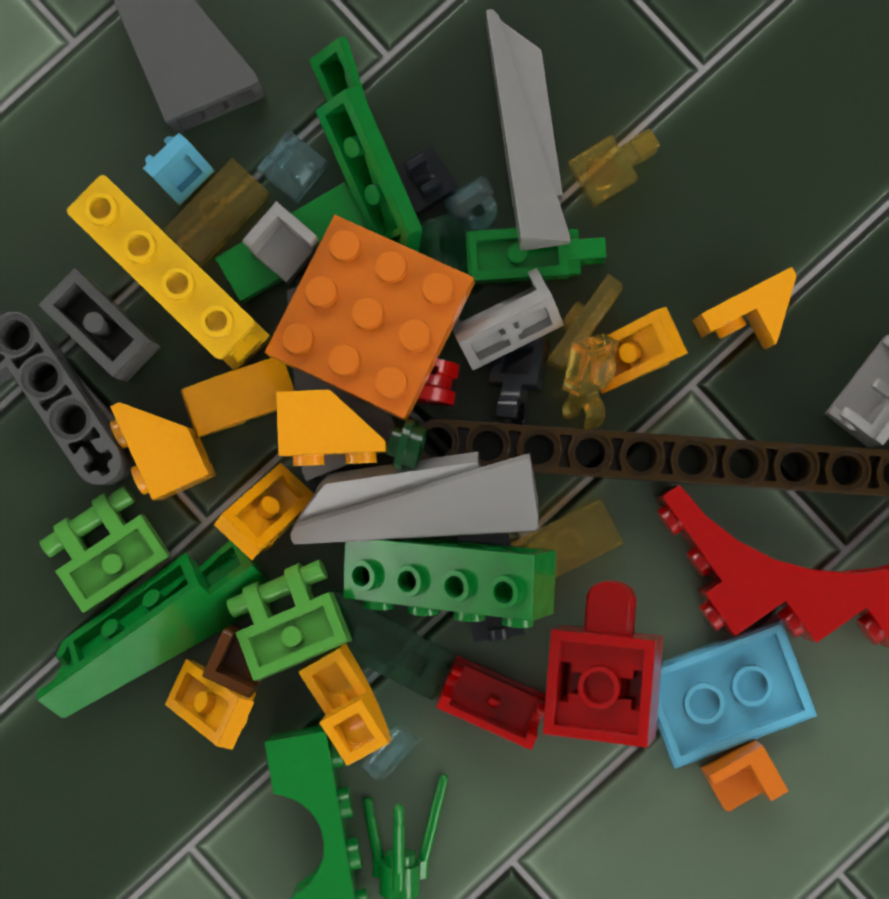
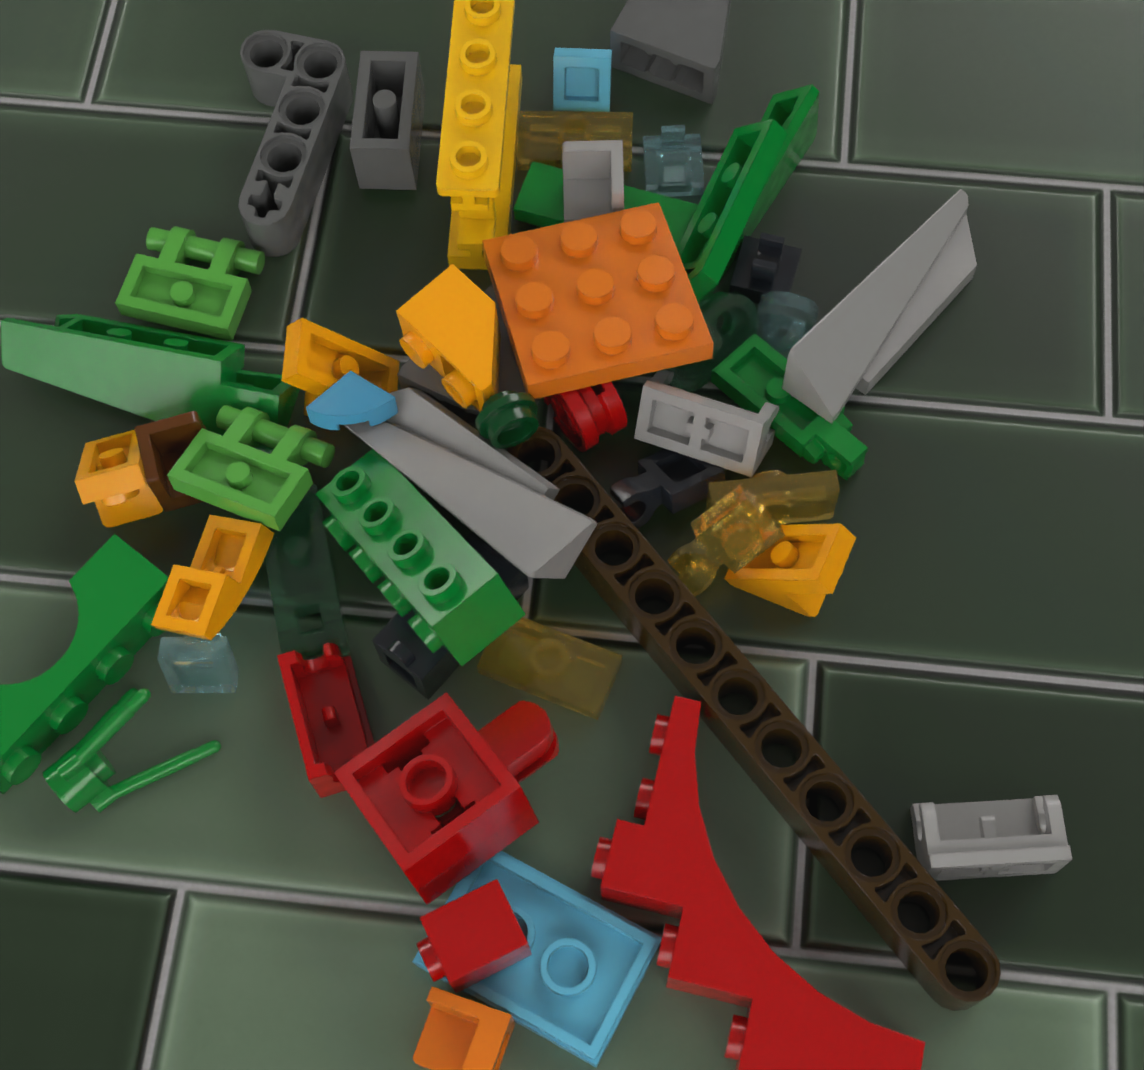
camera: 50 degrees right, 20 degrees down
light orange slope [110,402,217,500] -> none
light orange slope [181,358,295,438] -> none
clear yellow plate [568,128,660,207] -> none
light orange slope [692,267,797,350] -> none
none -> dark azure tile [306,371,398,430]
none -> red brick [416,879,532,993]

